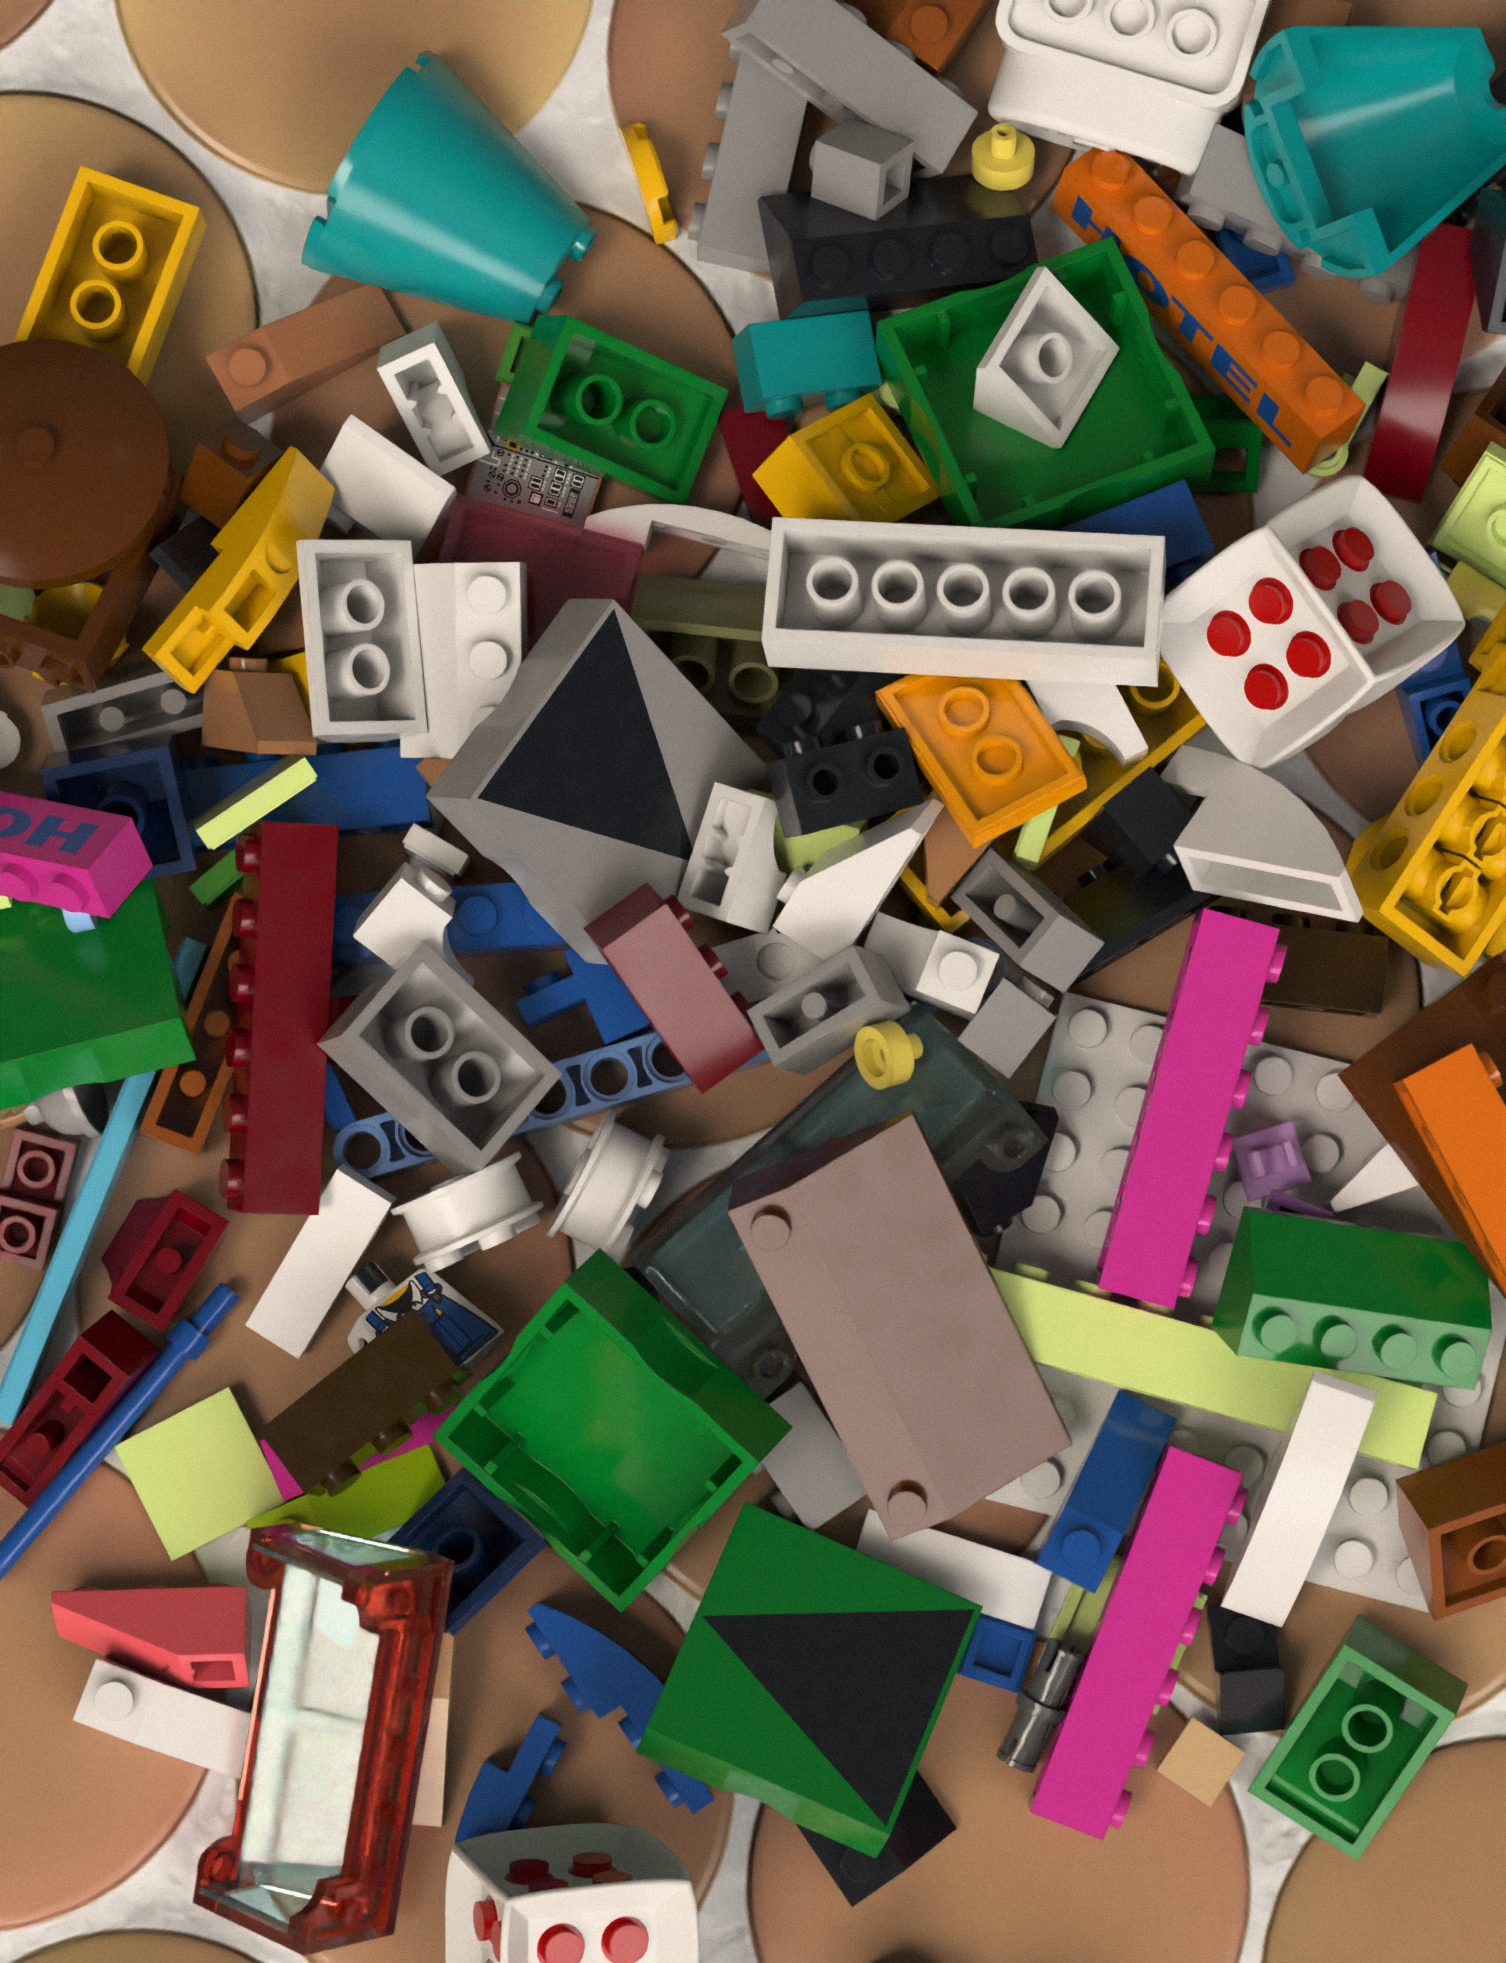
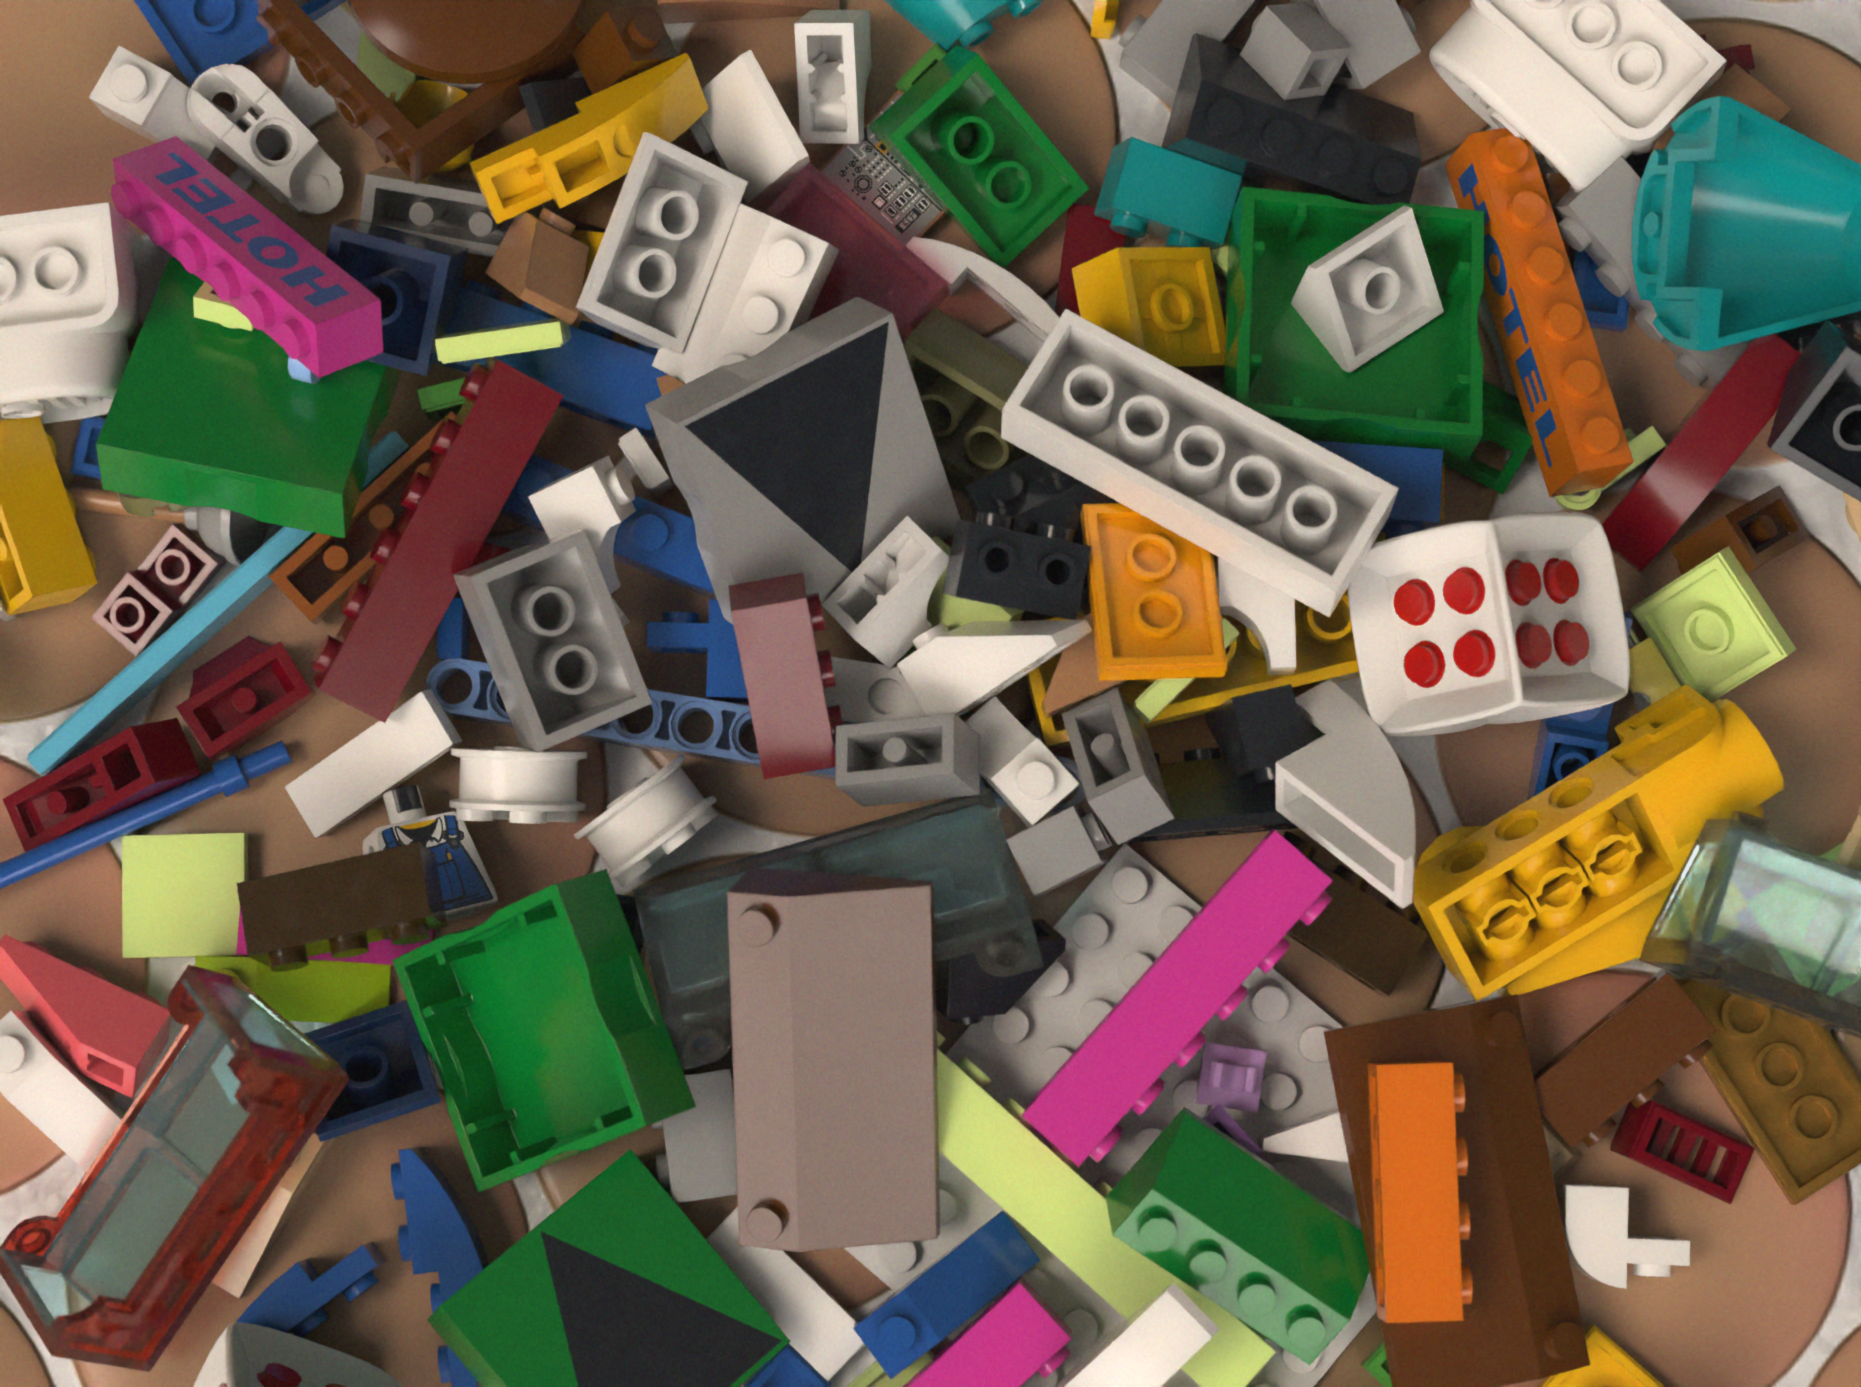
camera: 30 degrees right, 0 degrees up
light yellow tile [854,1020,923,1090] -> none
light yellow tile [971,123,1035,191] -> none

